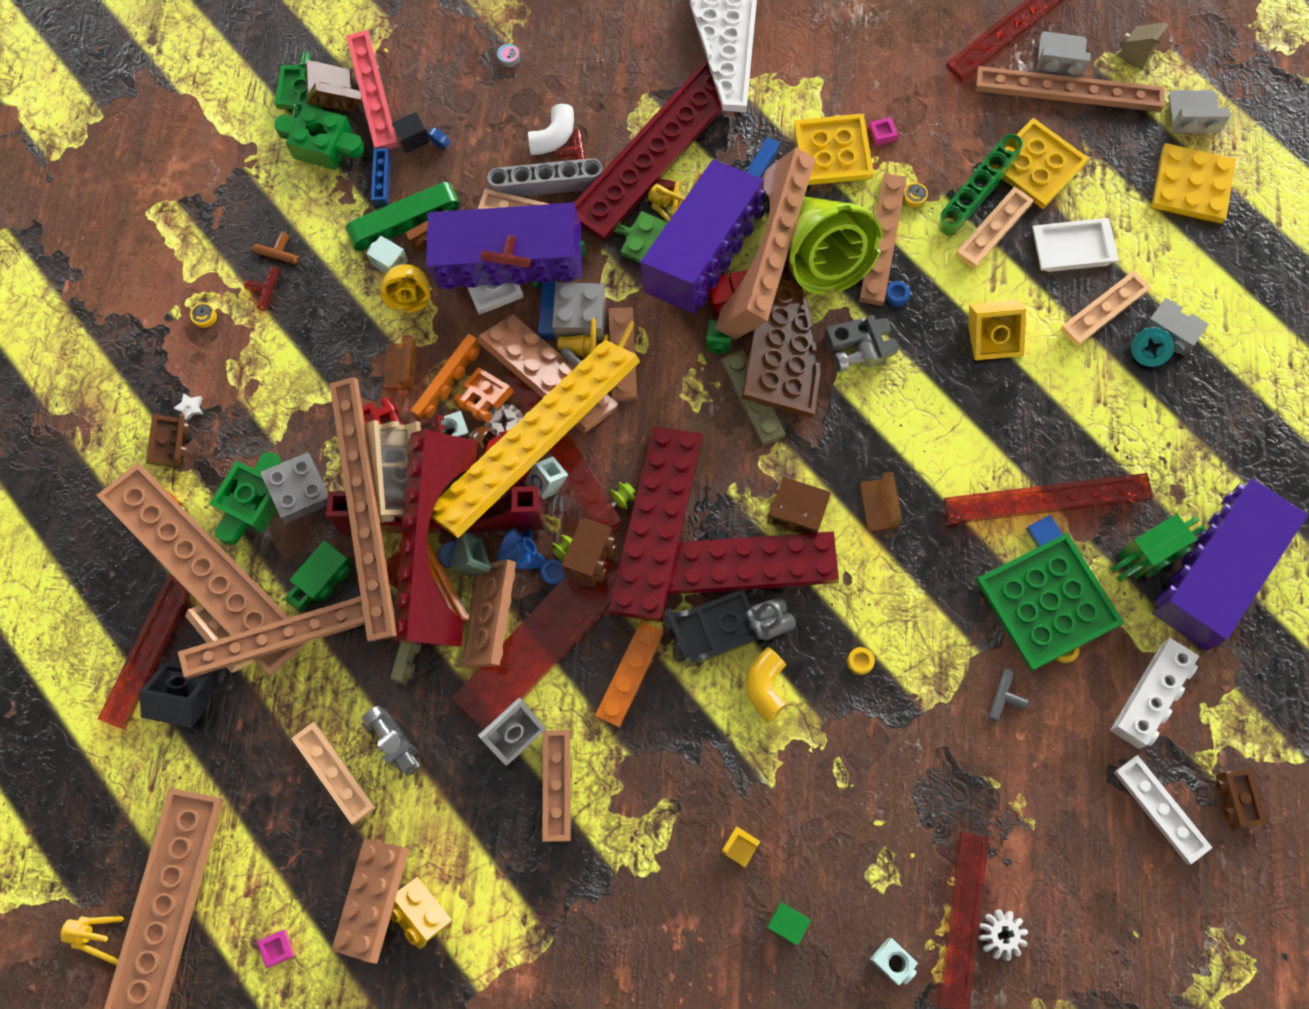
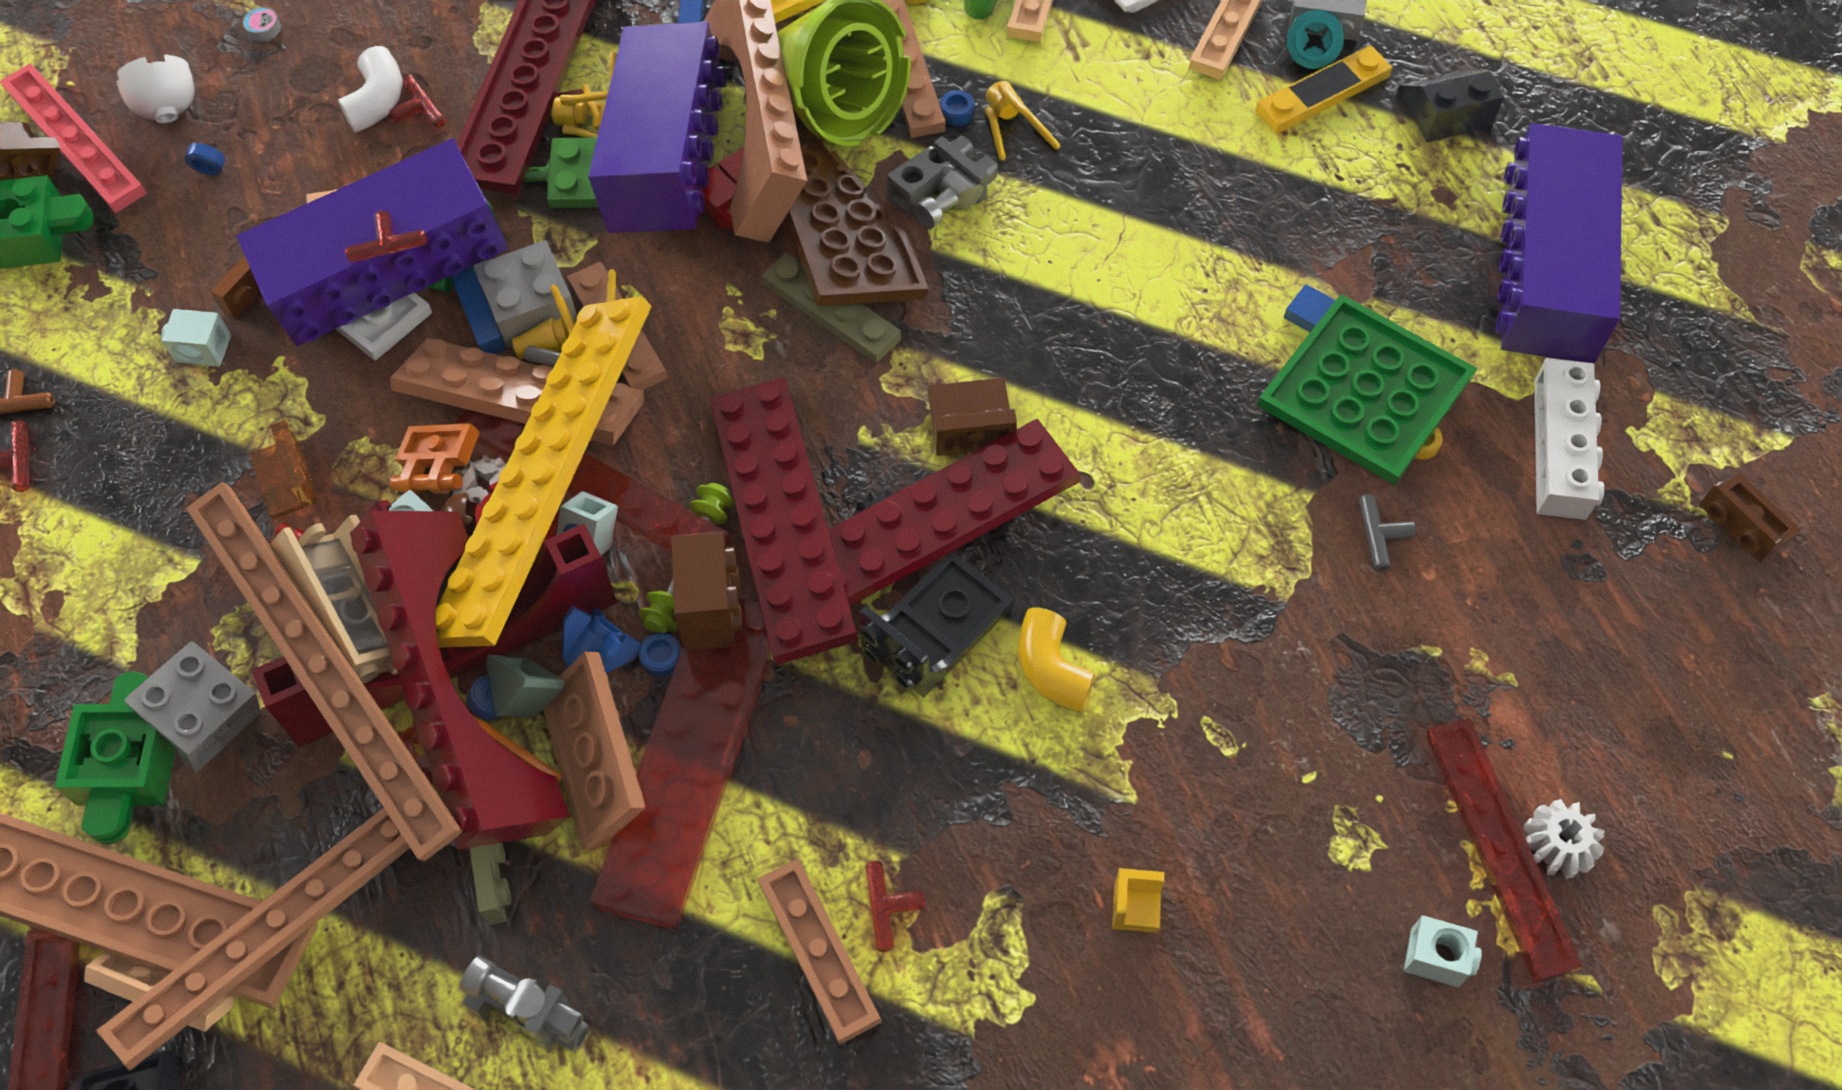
camera: 30 degrees left, 10 degrees down
green brick [285,541,353,612] -> none
green beam [345,182,460,251] -> none
blue piece [371,148,391,207] -> none
yellow cylinder [381,264,430,313] -> none
black panel [392,112,430,153] -> none
orange plate [410,334,480,422] -> none
light grey slope [478,698,546,766] -> none
light grey beam [487,158,603,197] -> none
orange plate [595,621,665,728] -> none
green bracket [706,320,732,354] -> none
dark grey piece [745,597,796,640] -> none
green panel [766,902,810,946] -> none
yellow tile [847,647,875,675] -> none
clear orange panel [860,472,902,531] -> none
clear red plate [943,473,1154,525] -> none
yellow slope [968,300,1026,360] -> none
green brick [1110,514,1206,582] -> none
white plate [1114,755,1213,865] -> none
none -> white cylinder [116,55,195,123]
none -> clear red piece [865,860,925,952]
none -> yellow plant [984,81,1060,161]
none -> yellow plate [1255,45,1393,134]
none -> black slope [1398,70,1504,142]

